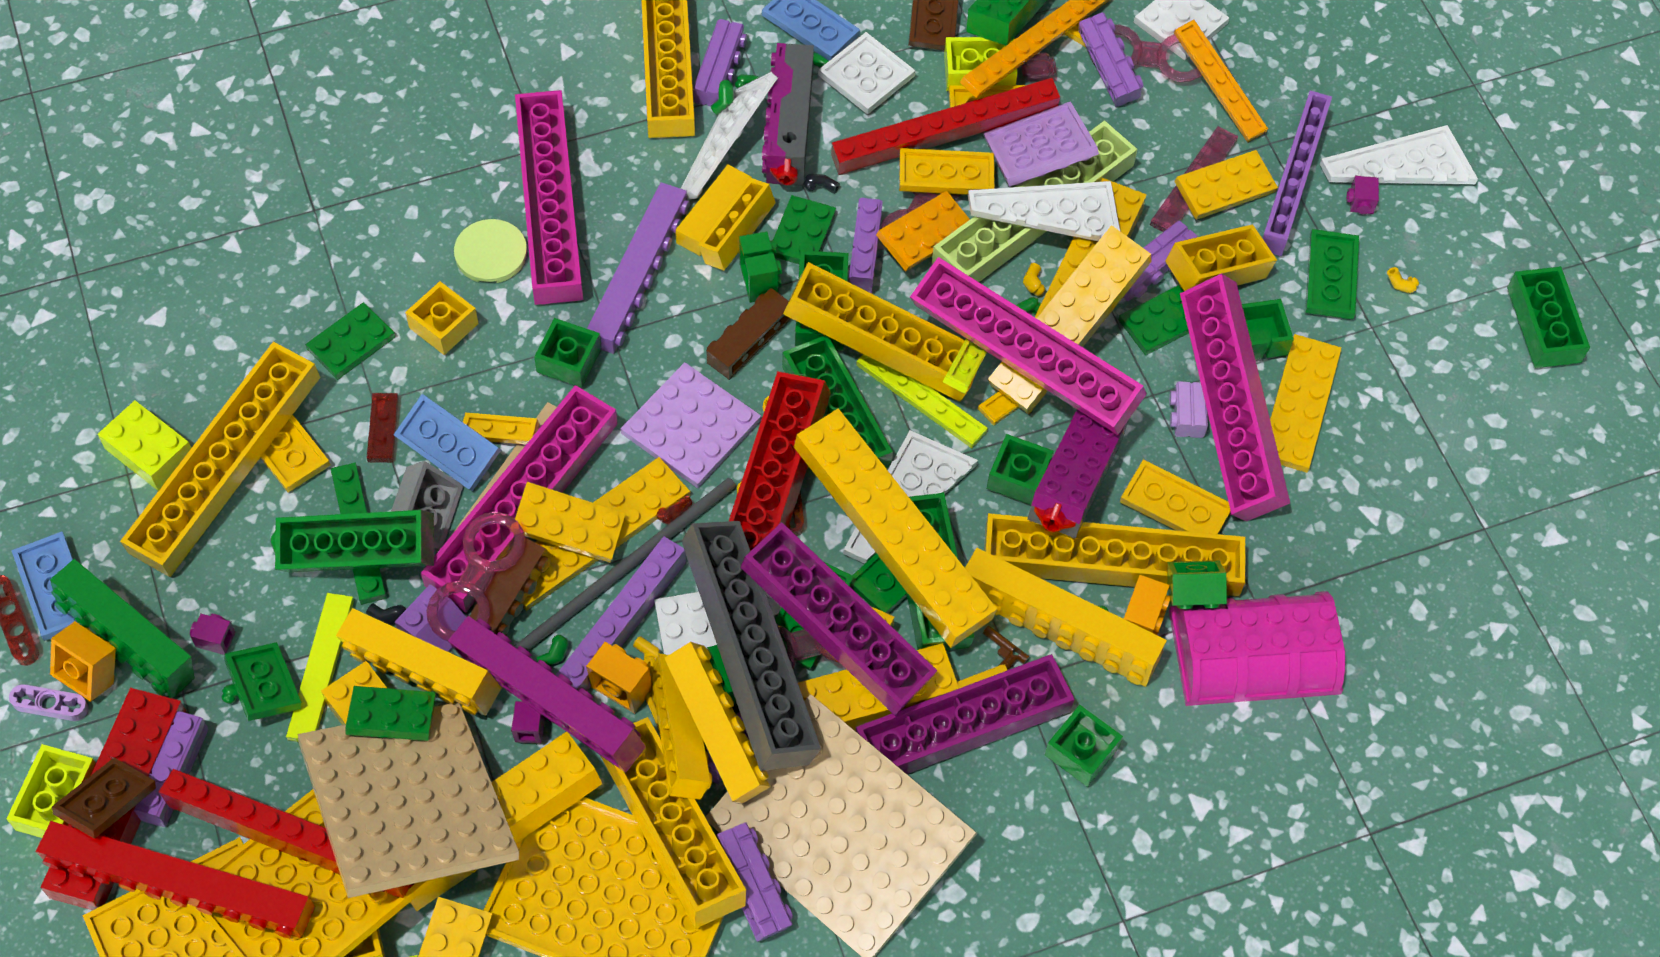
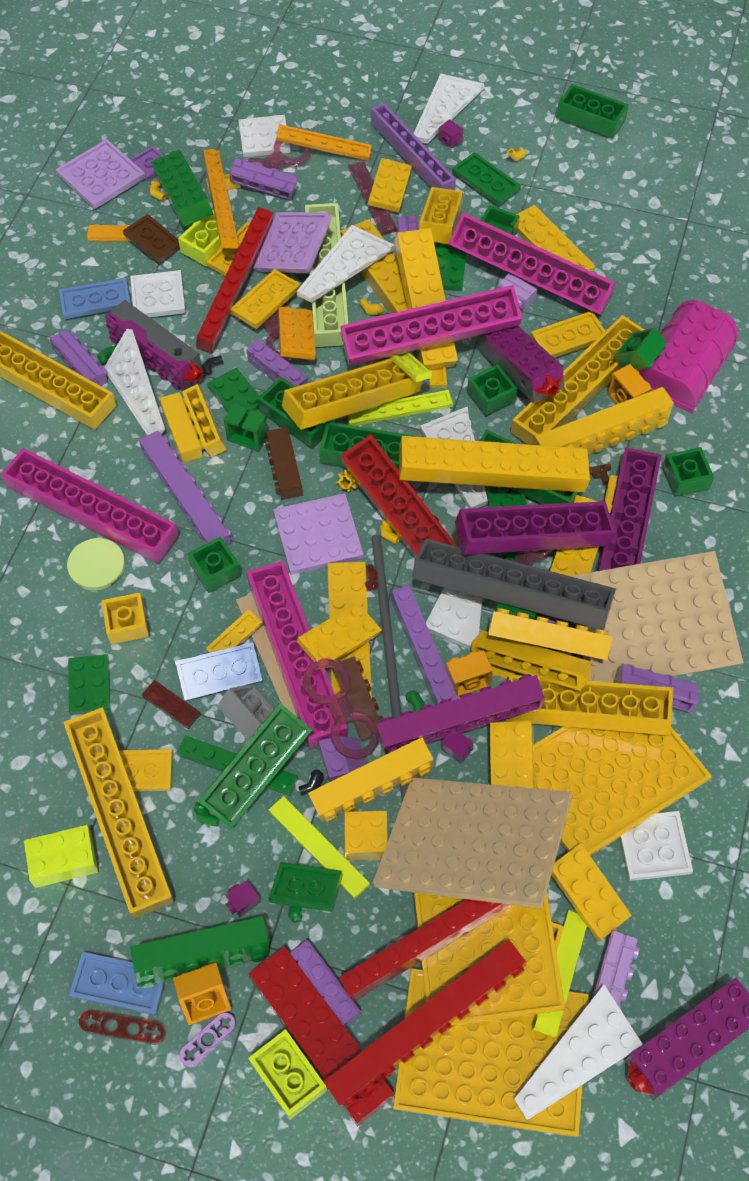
camera: 50 degrees left, 0 degrees up
reddish brown plate [52,758,156,839] -> none
green plate [345,686,436,741] -> none
yellow arm [633,636,660,671] -> none
green arm [711,80,734,115] -> none
clear pink head [1022,53,1056,83] -> none

